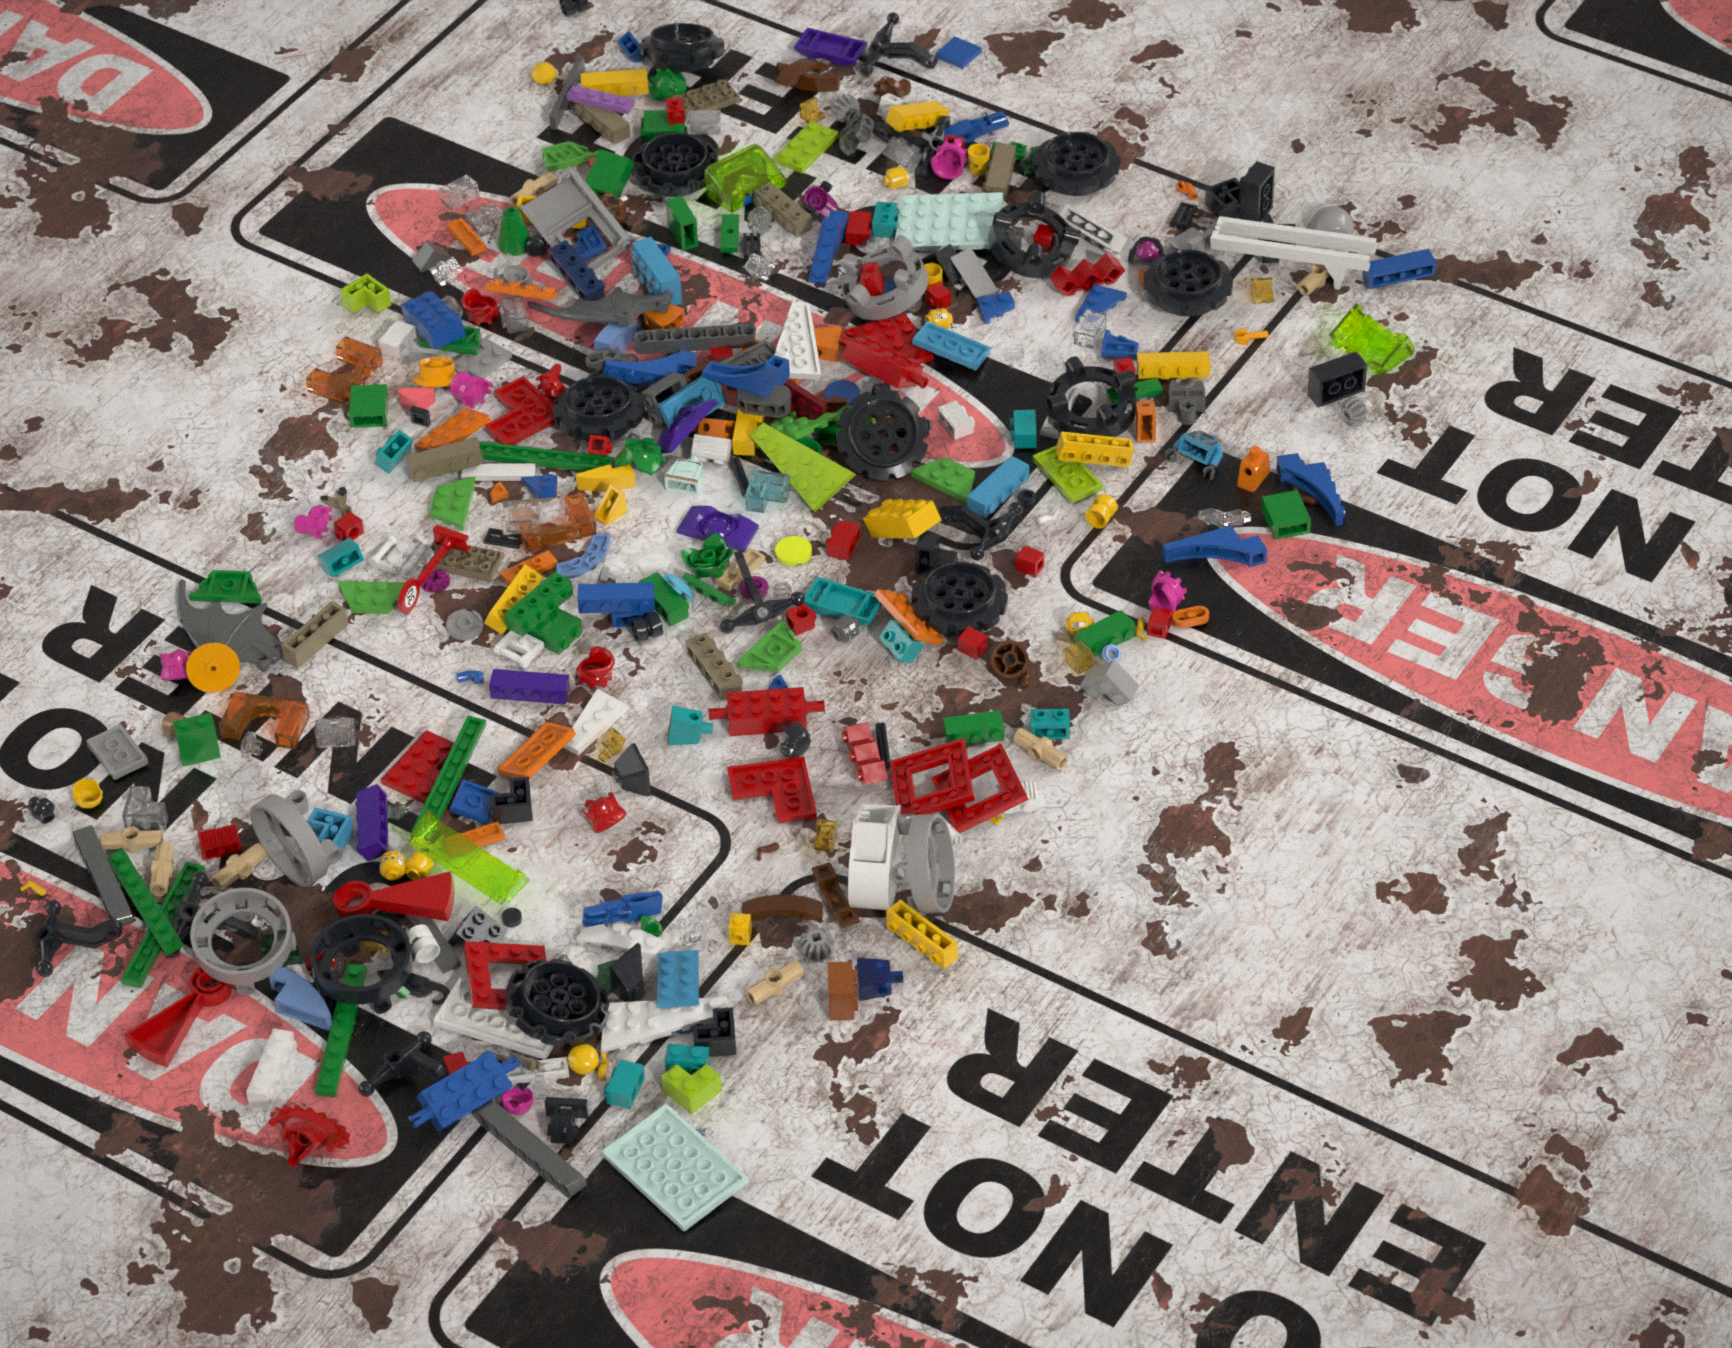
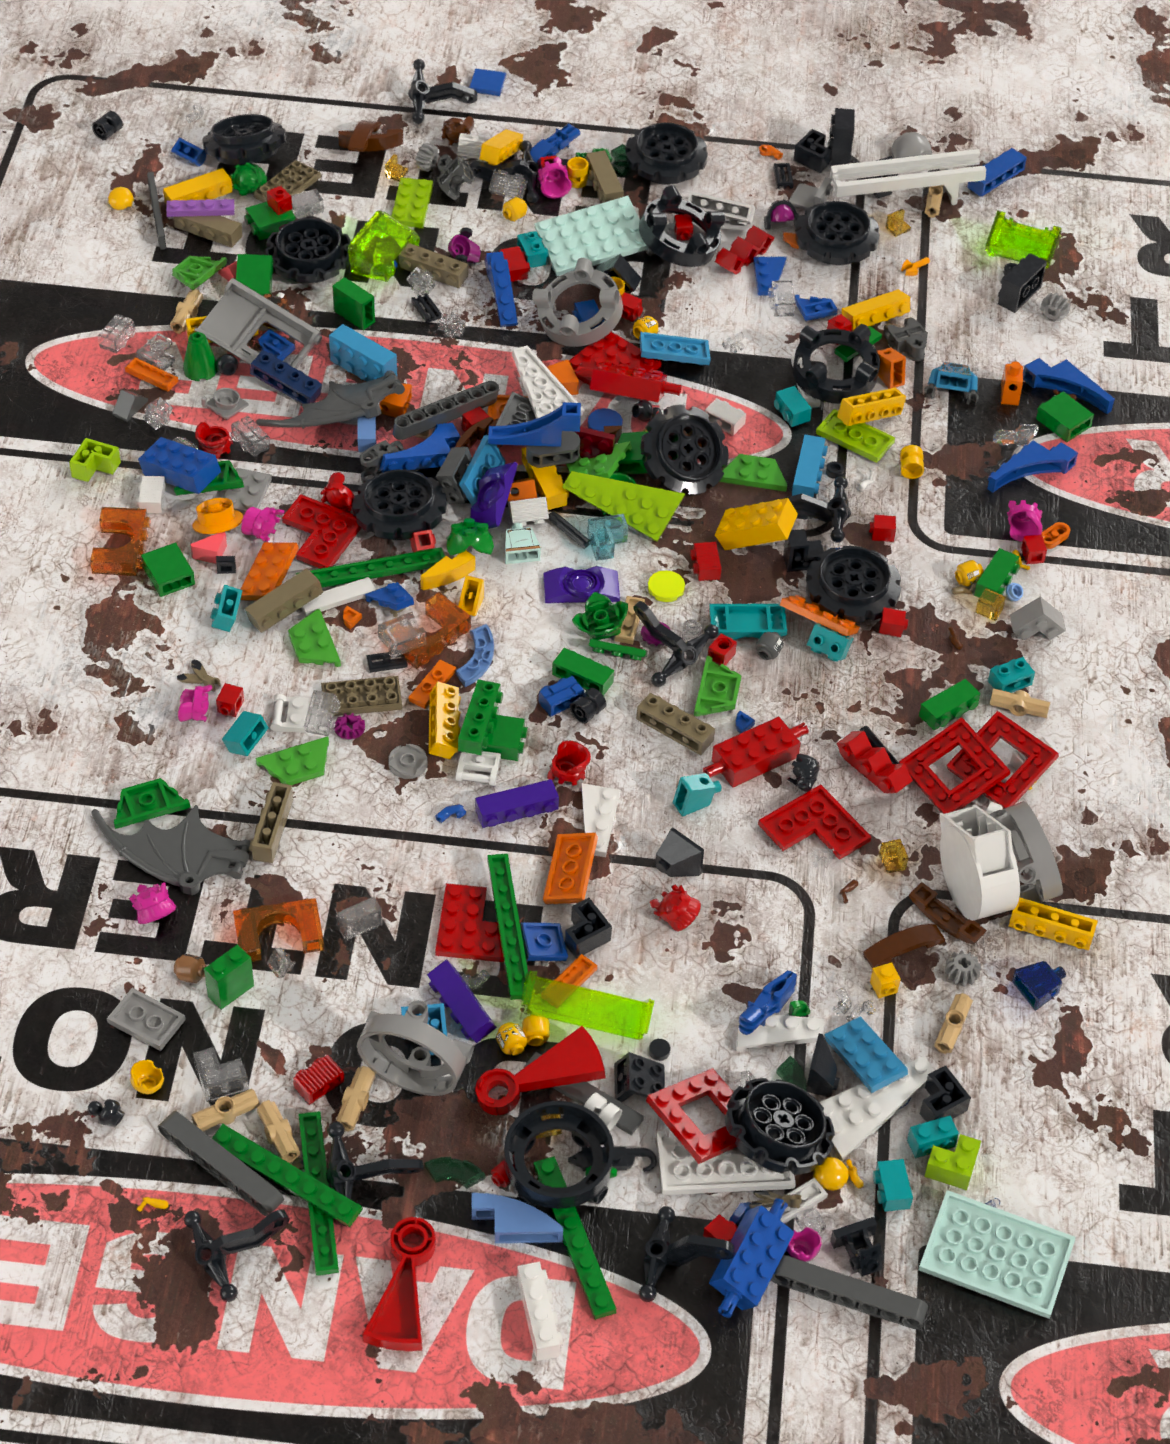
camera: 30 degrees left, 5 degrees up
light orange piece [186,643,240,693] -> none
light grey piece [190,888,296,995] -> none
red piece [269,1105,350,1167] -> none
red piece [398,525,471,615] -> none
orange plate [484,278,560,301] -> none
blue brick [577,582,655,614] -> none
light grey tile [597,566,617,584] -> none
clear yellow plate [598,727,626,762] -> none
medium azure dish [662,573,694,602] -> none
green tile [720,214,739,253] -> none
dark purple slope [794,27,868,66] -> none
dark orange brick [828,961,858,1020] -> none
red brick [859,262,884,296] -> none
light grey sticker [950,247,998,298] -> none
blue wing [976,292,1015,324] -> none
reddish brown cylinder [990,640,1029,679] -> none

